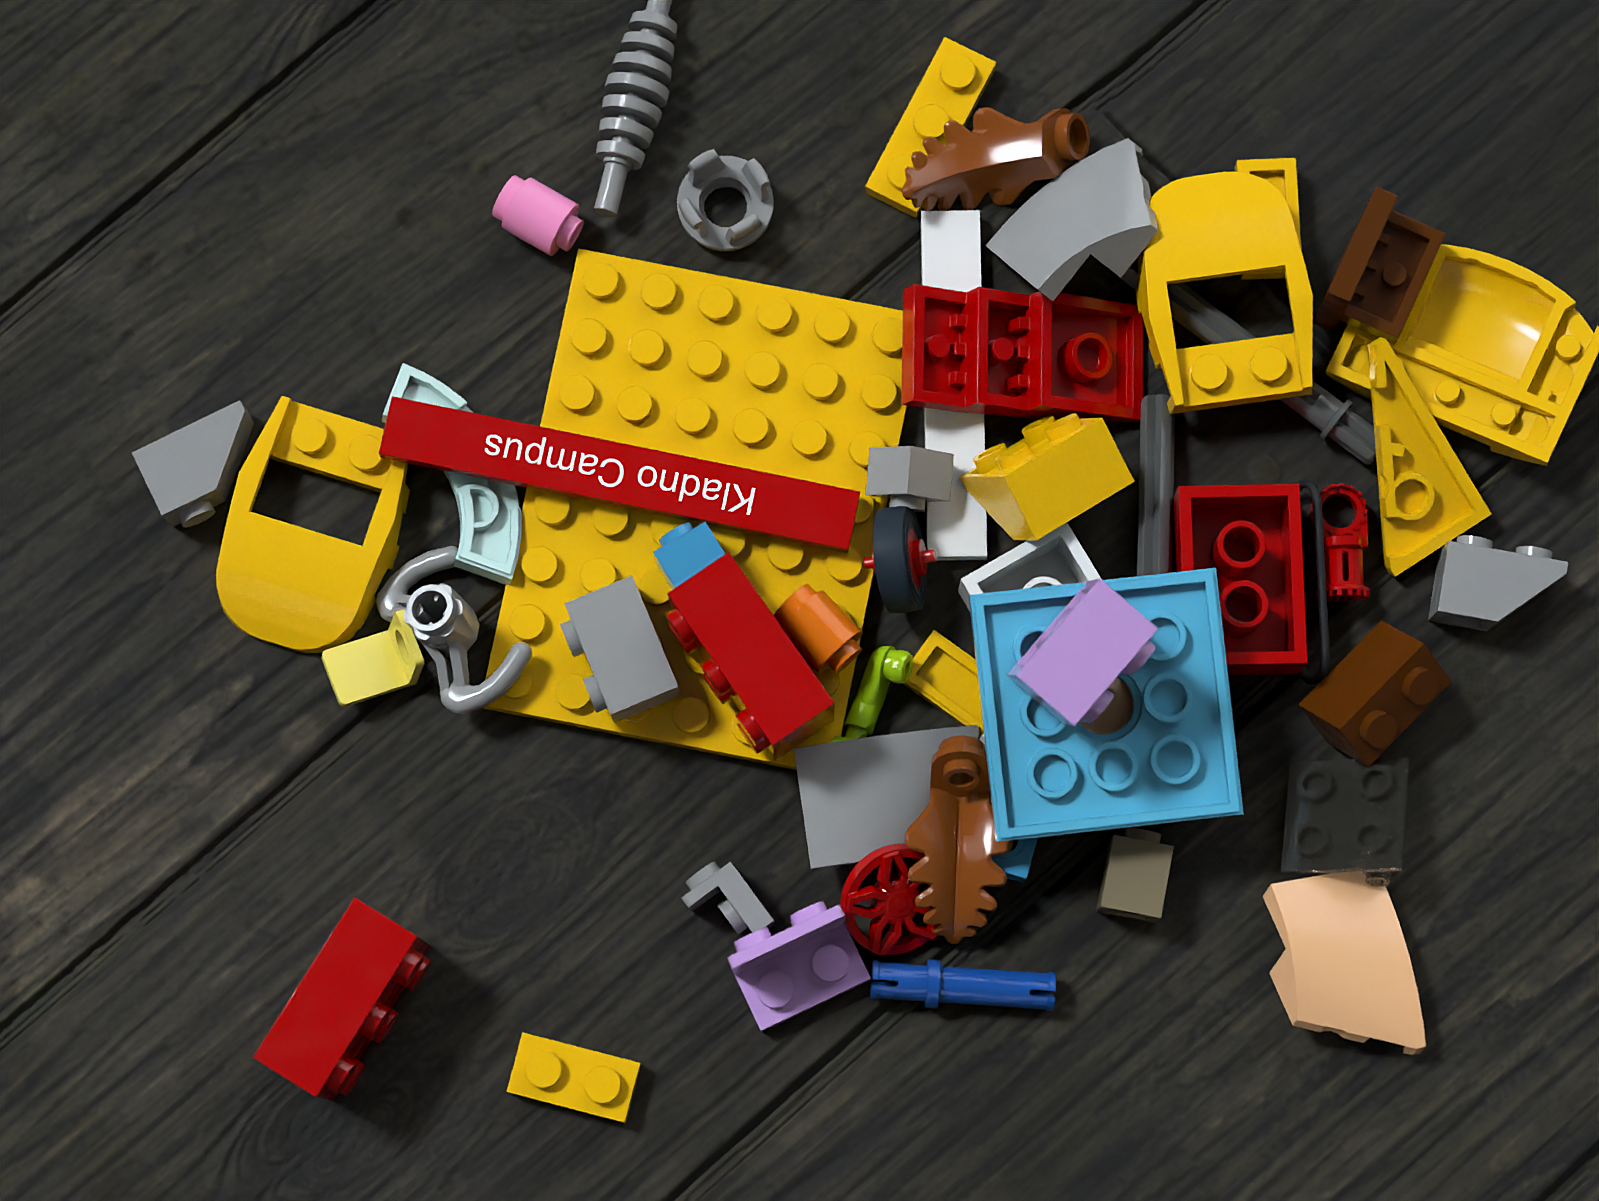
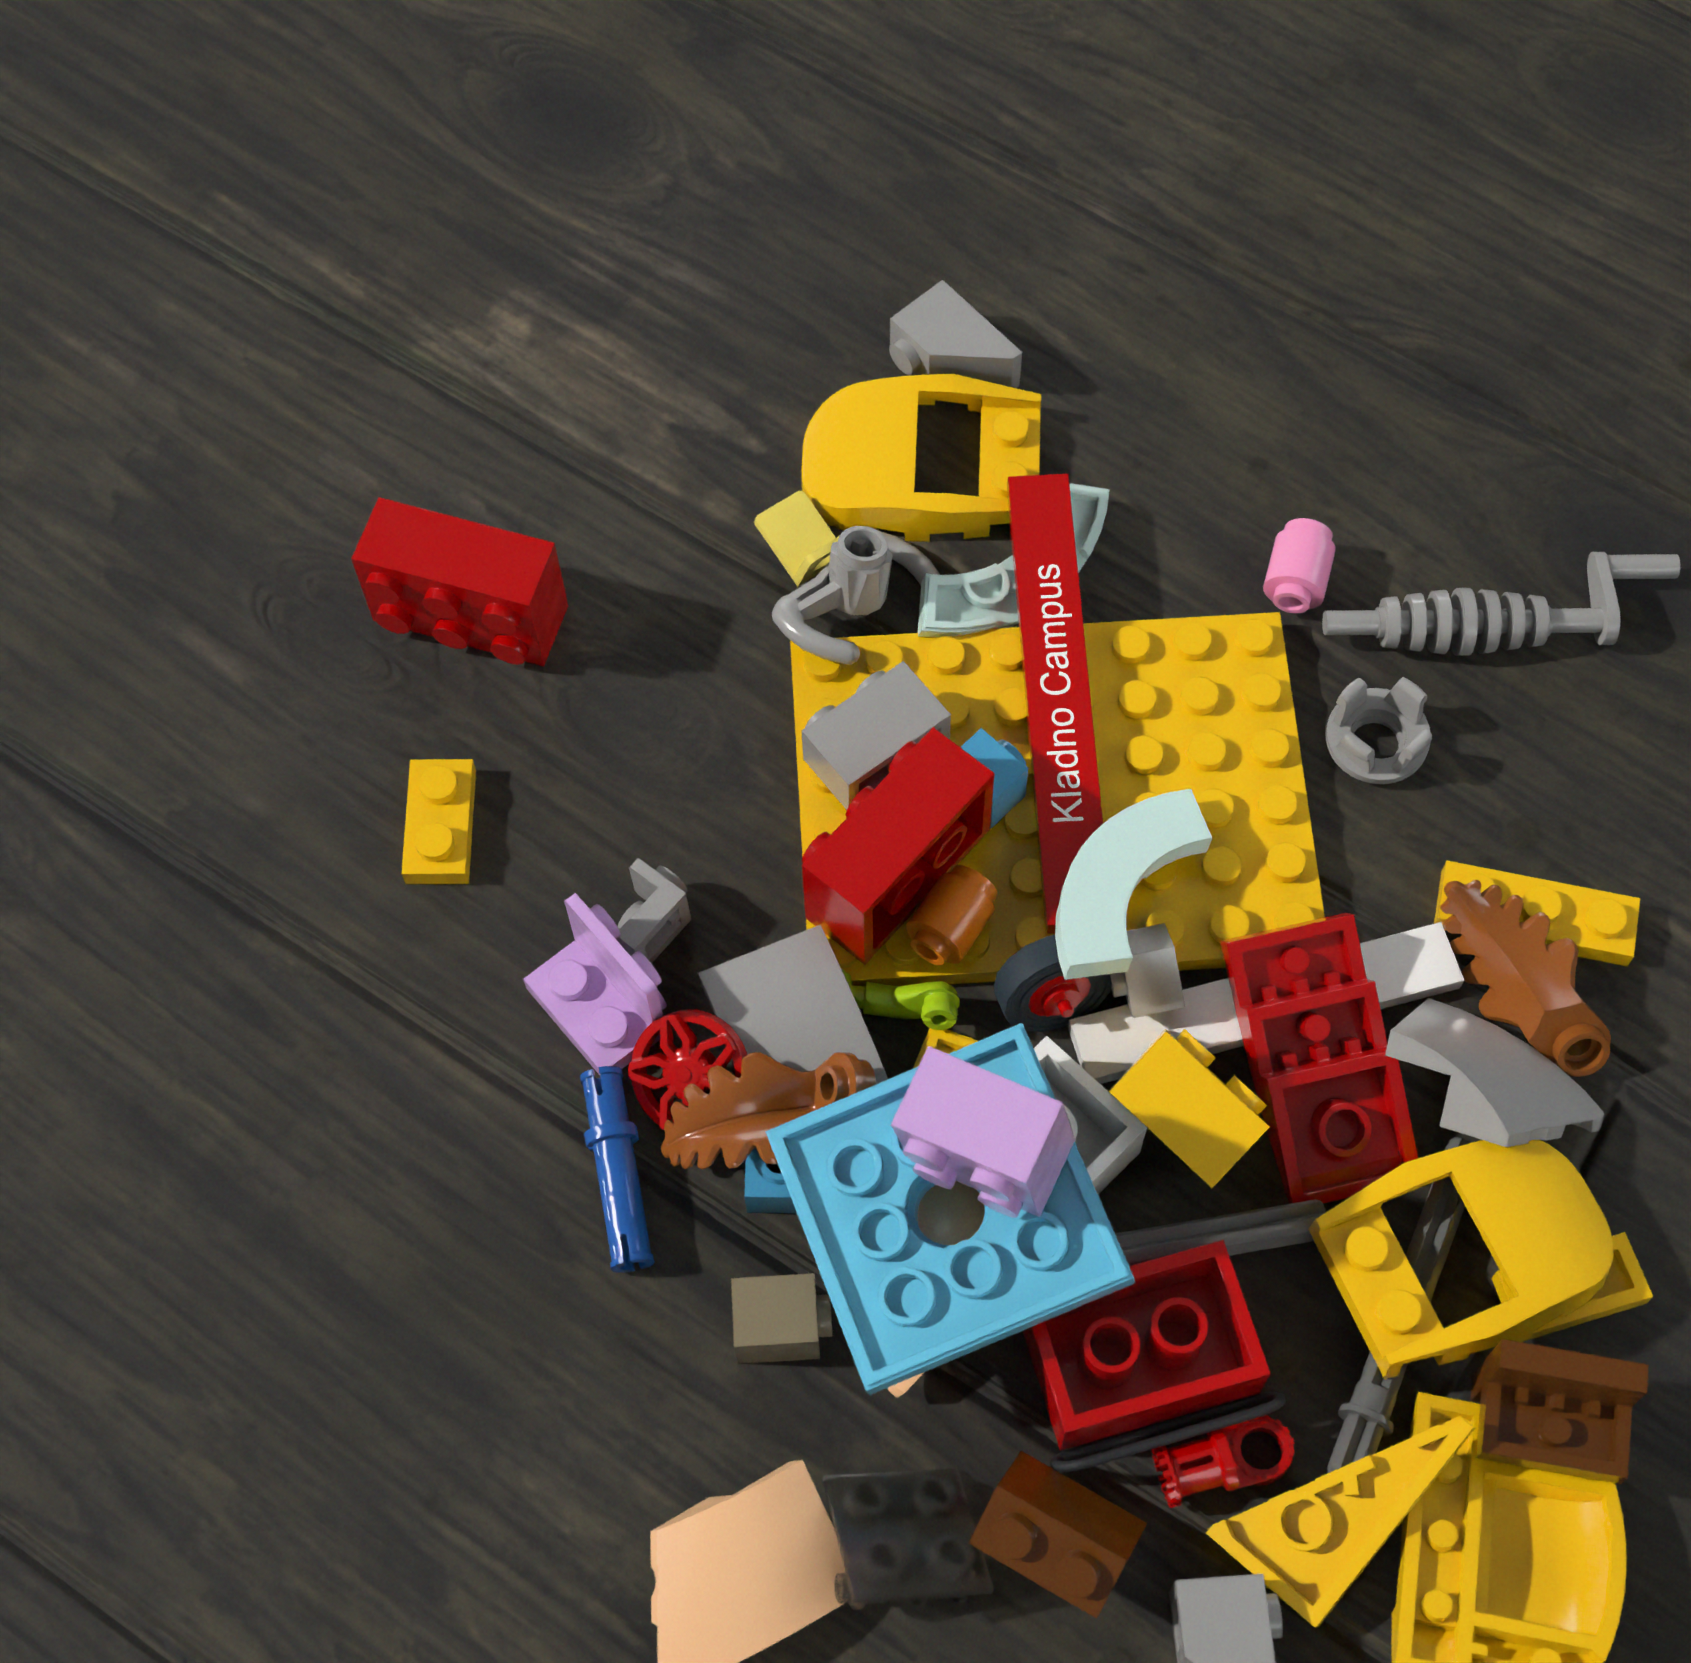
camera: 75 degrees right, 15 degrees down
none -> light aqua tile [1055,789,1212,980]

